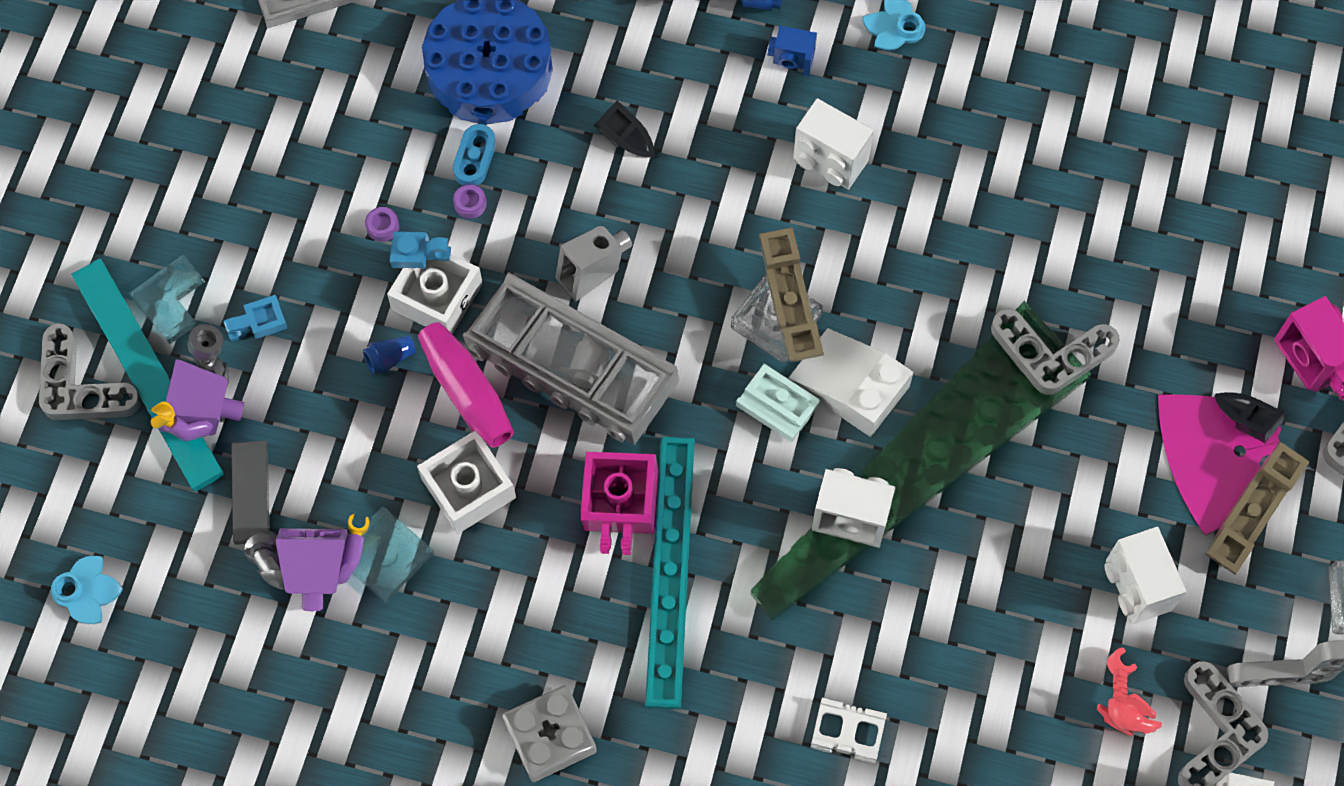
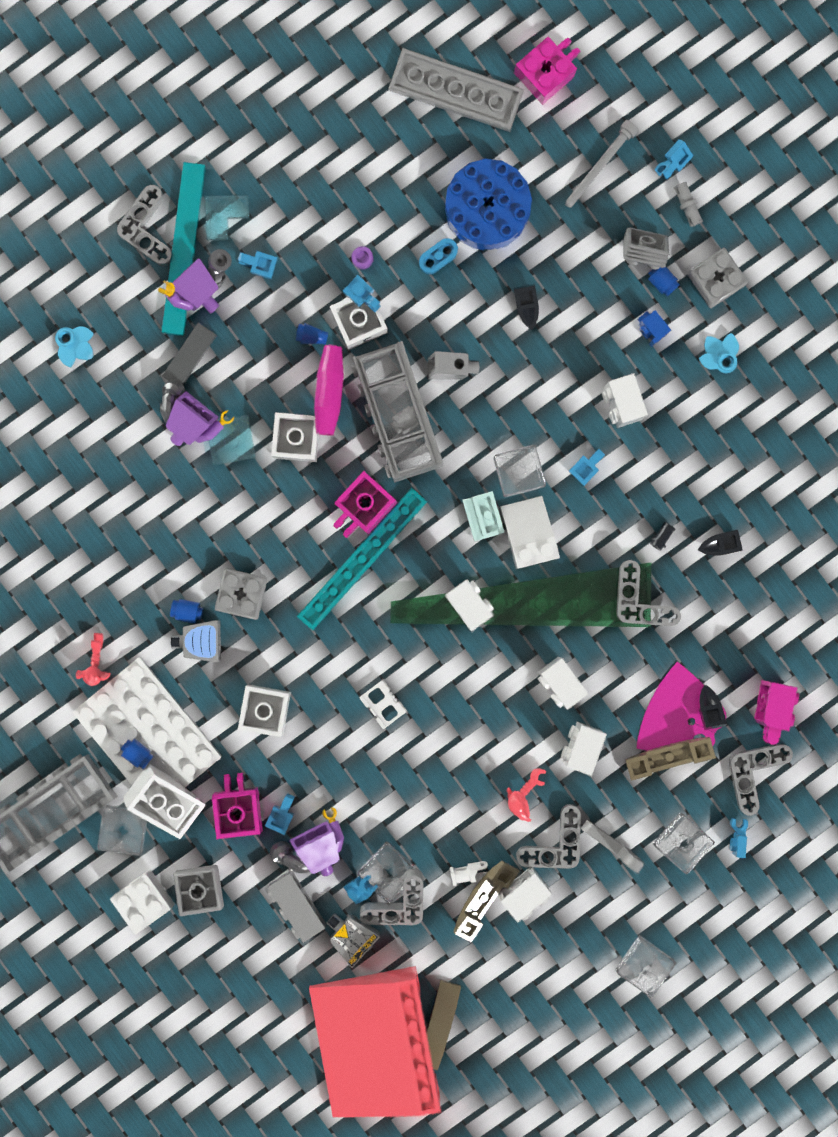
camera: 35 degrees right, 20 degrees up
medium lavender tile [453,185,487,219] -> none
dark tan slope [759,227,824,362] -> none
none -> white brick [537,657,588,710]
none -> dark azure plate [568,449,605,486]
none -> black pin [650,522,676,551]
none -> black plate [698,530,743,556]

